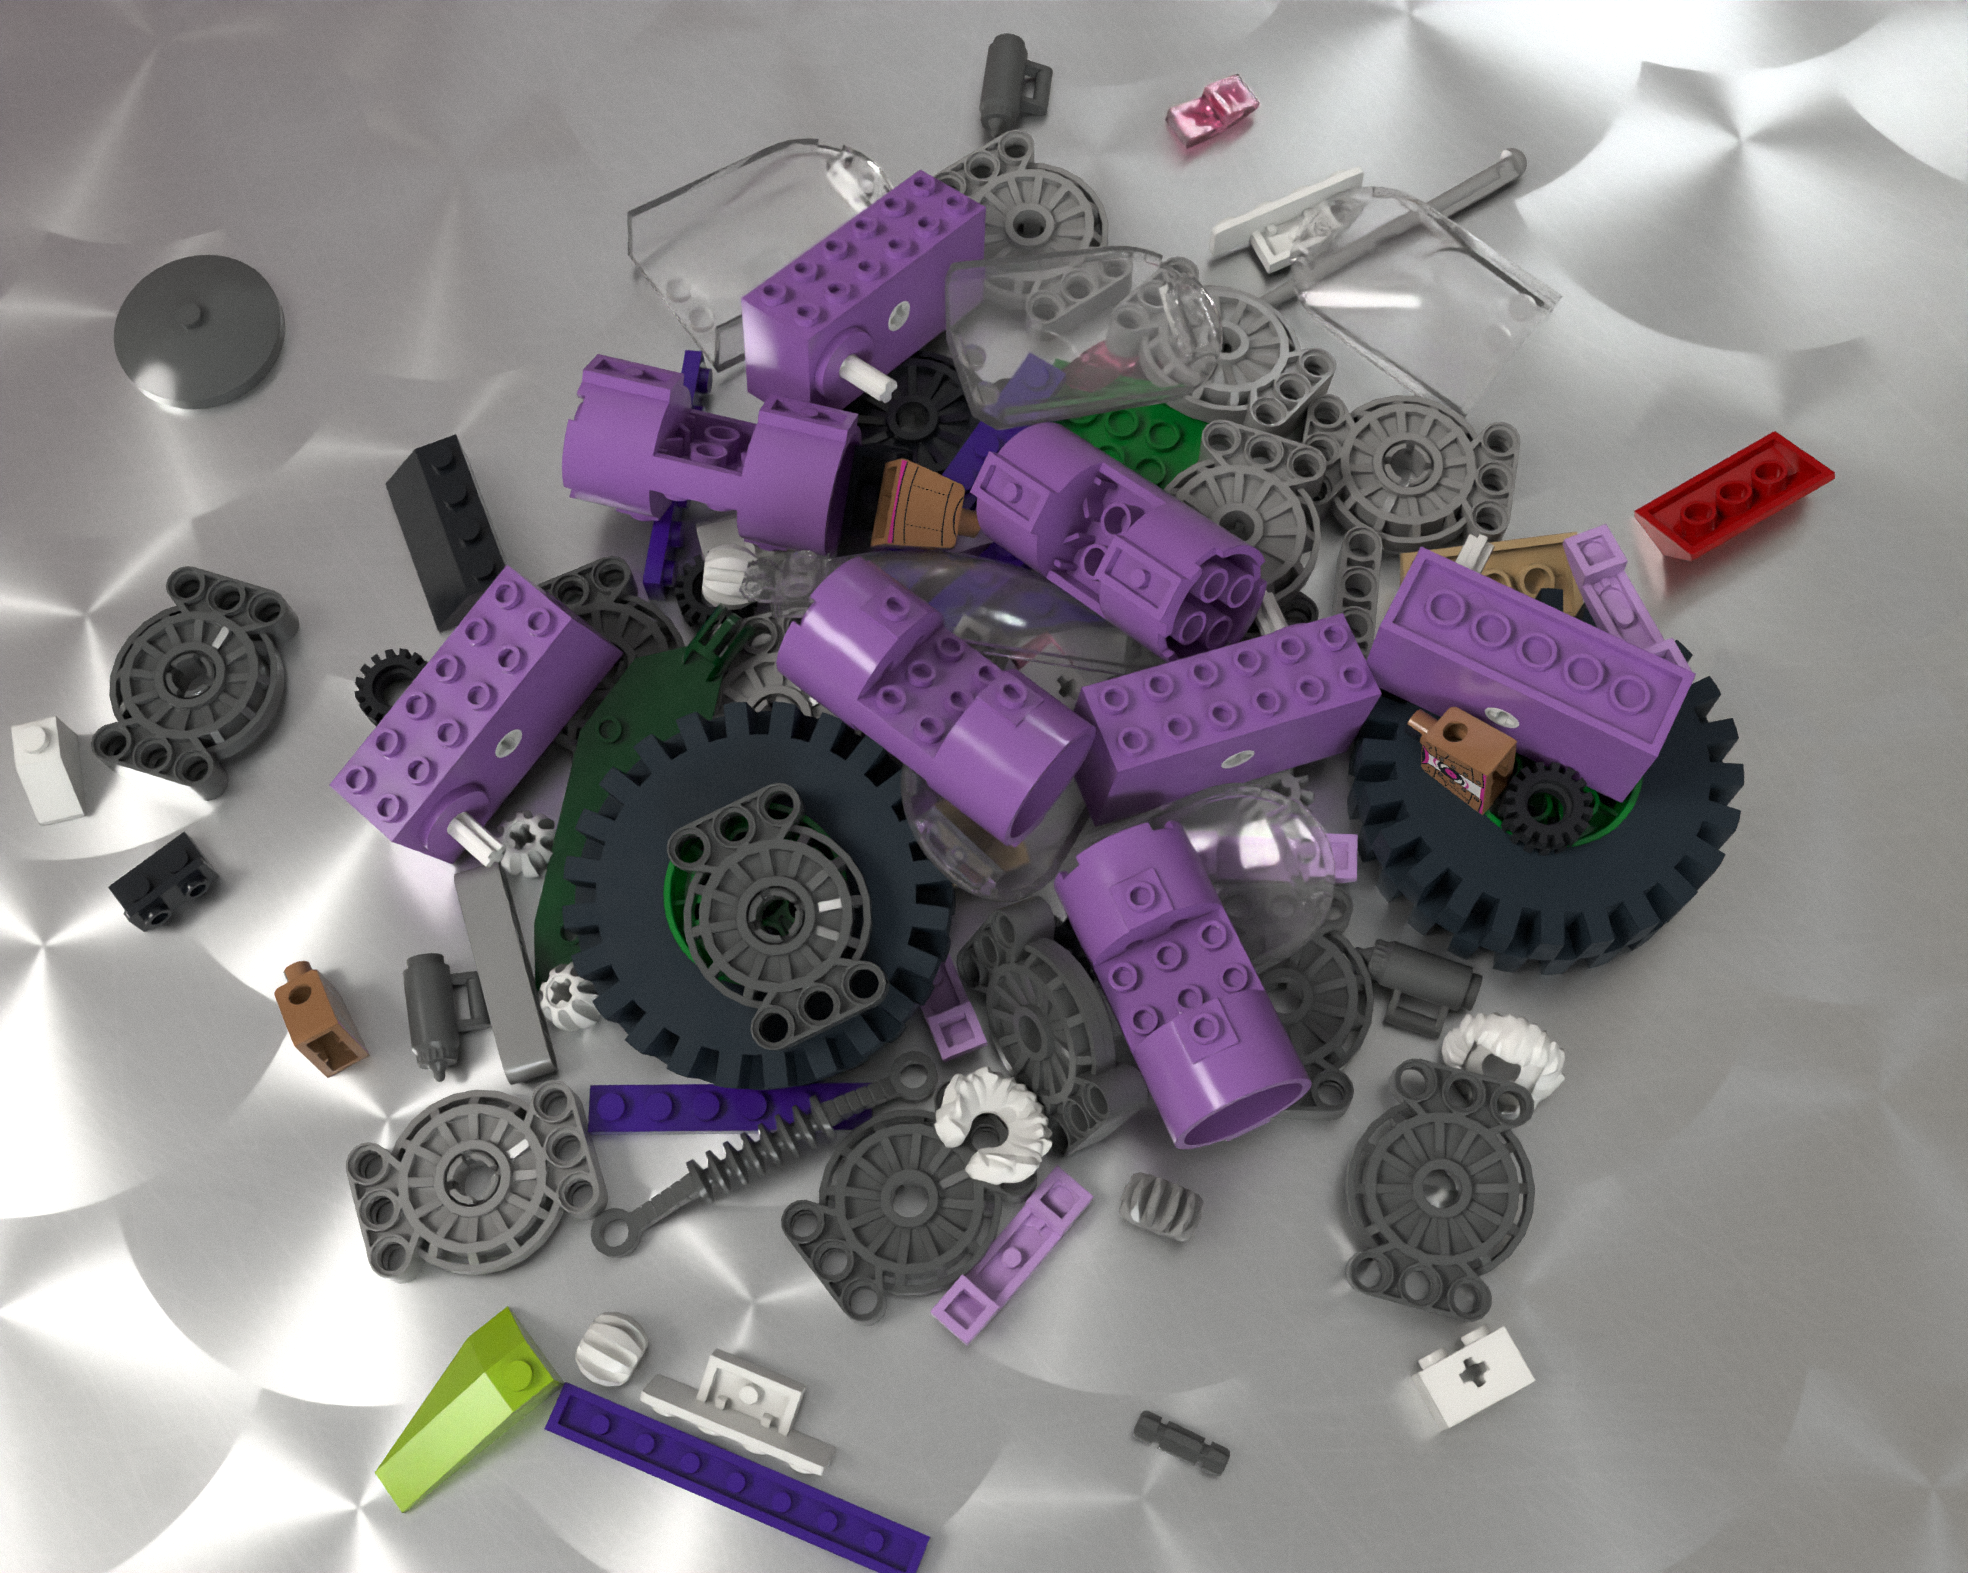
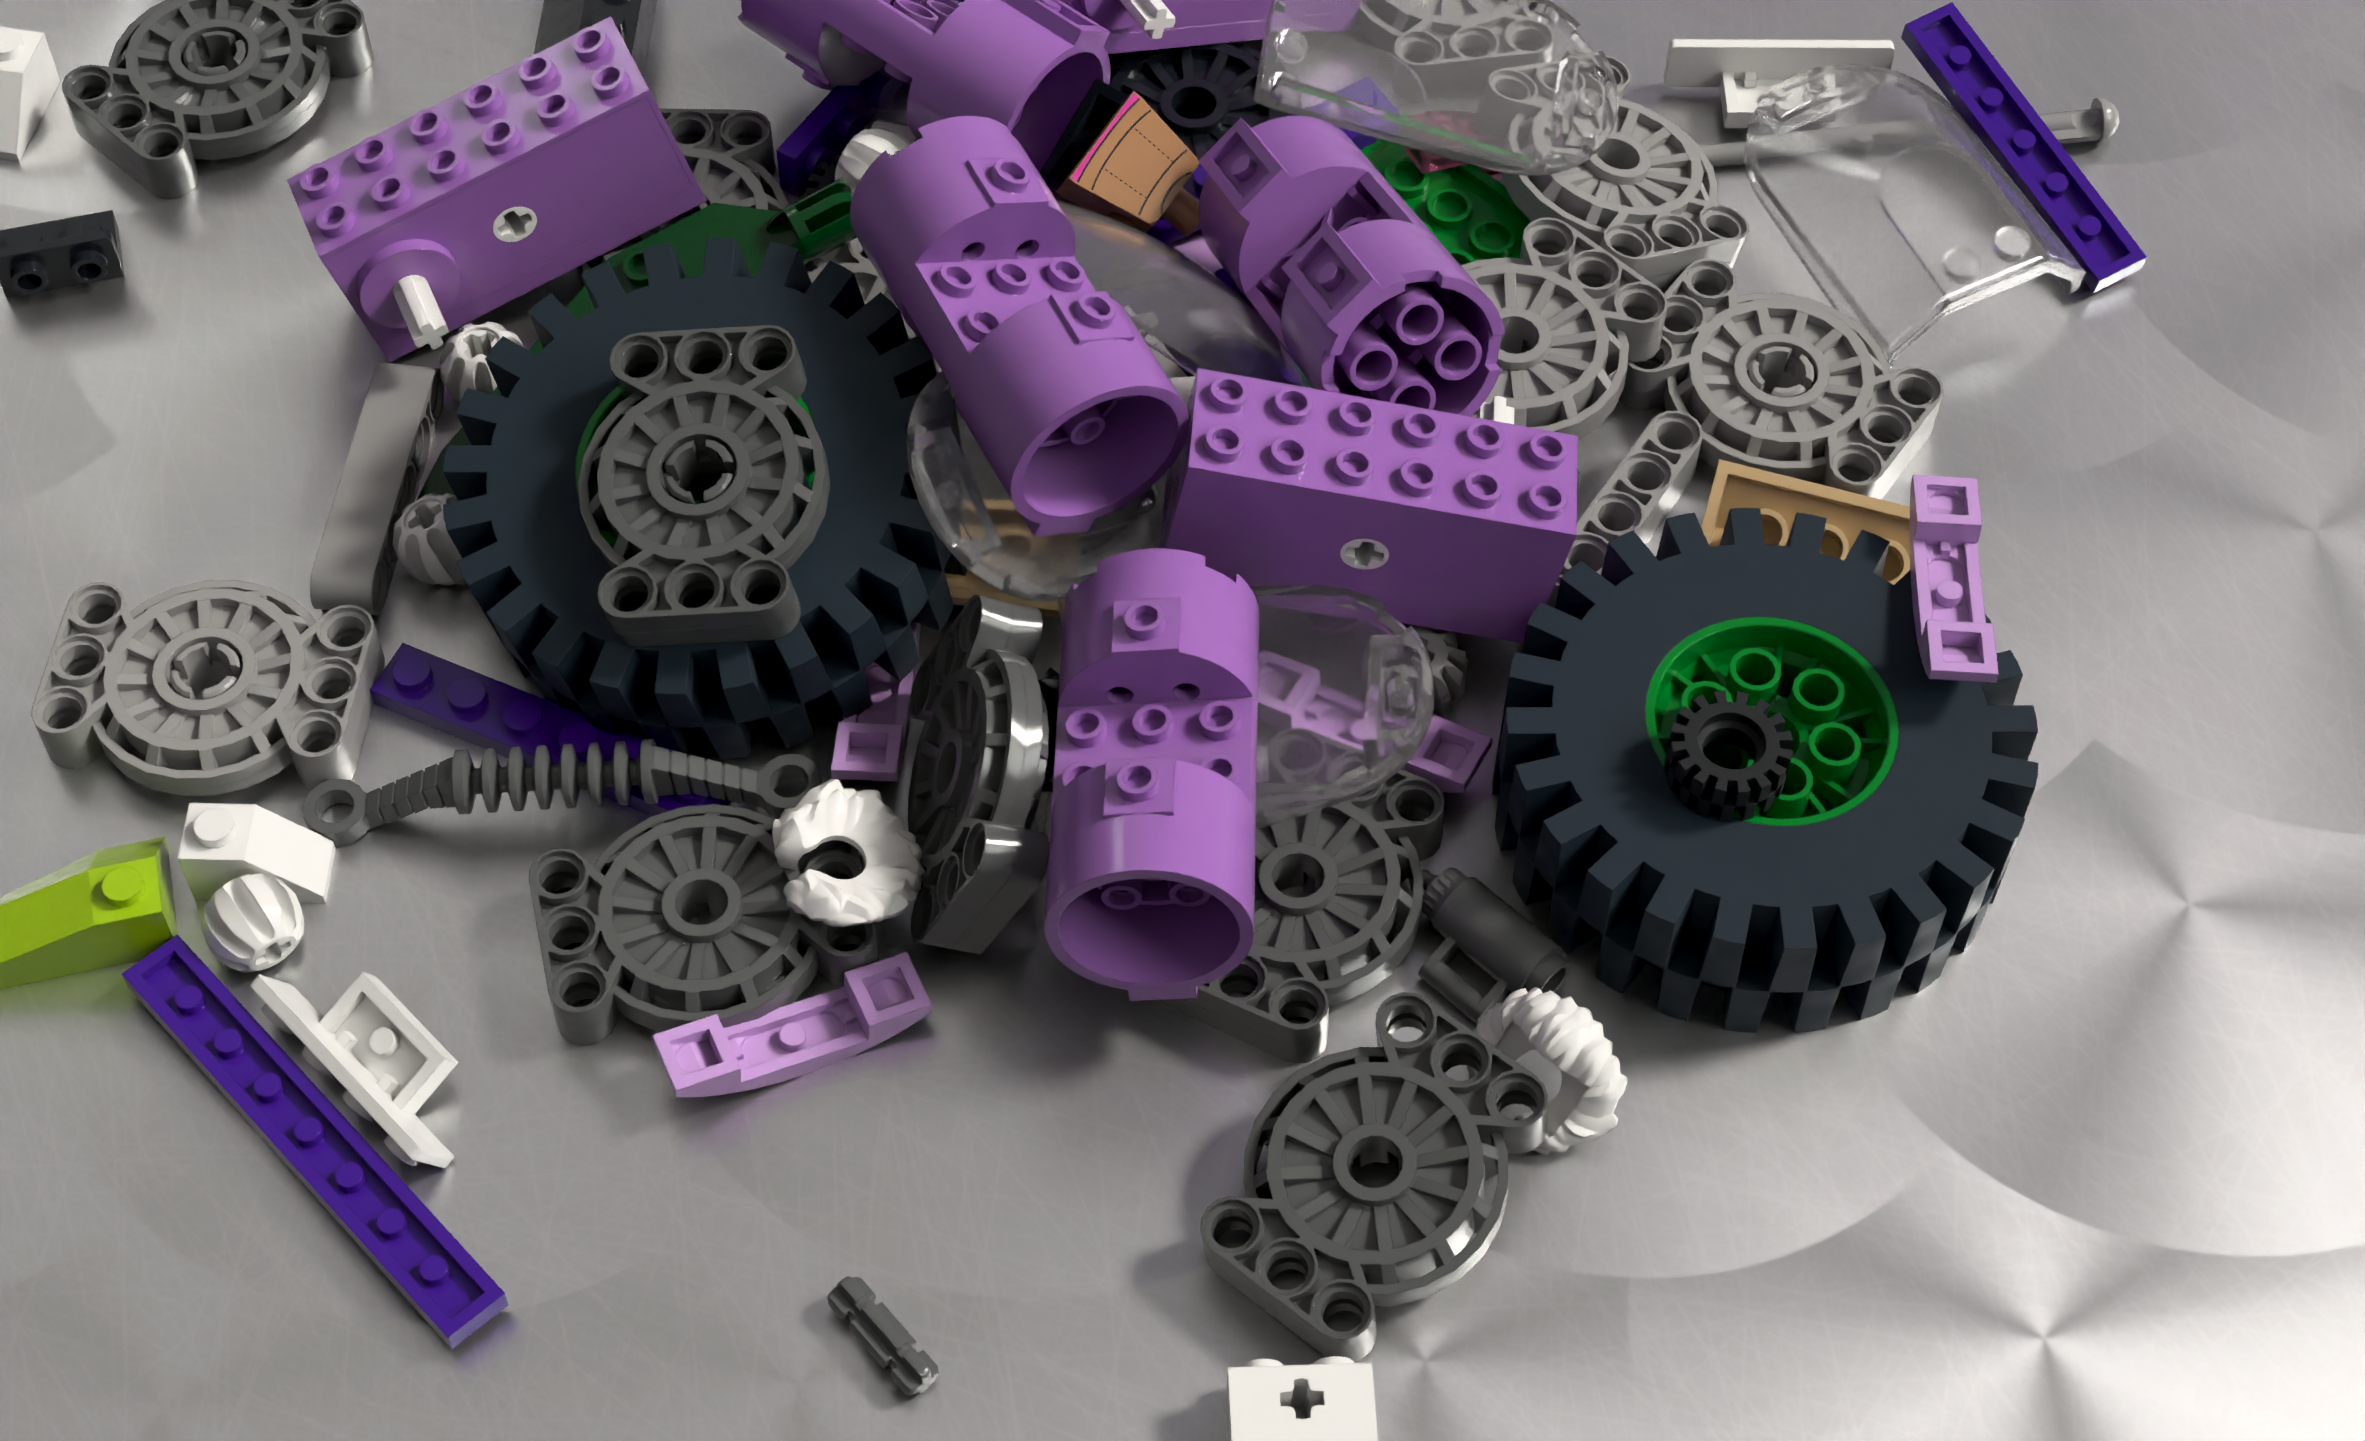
camera: 20 degrees right, 15 degrees down
medium nougat torso [274,961,370,1078] -> none
dark grey piece [402,953,491,1082] -> none
light grey gear [1119,1172,1204,1241] -> none
medium lavender piece [1366,534,1696,803] -> none
medium nougat torso [1404,707,1517,815] -> none
red slope [1634,431,1835,562] -> none
none -> white slope [178,803,336,903]
none -> dark purple plate [1901,2,2147,293]

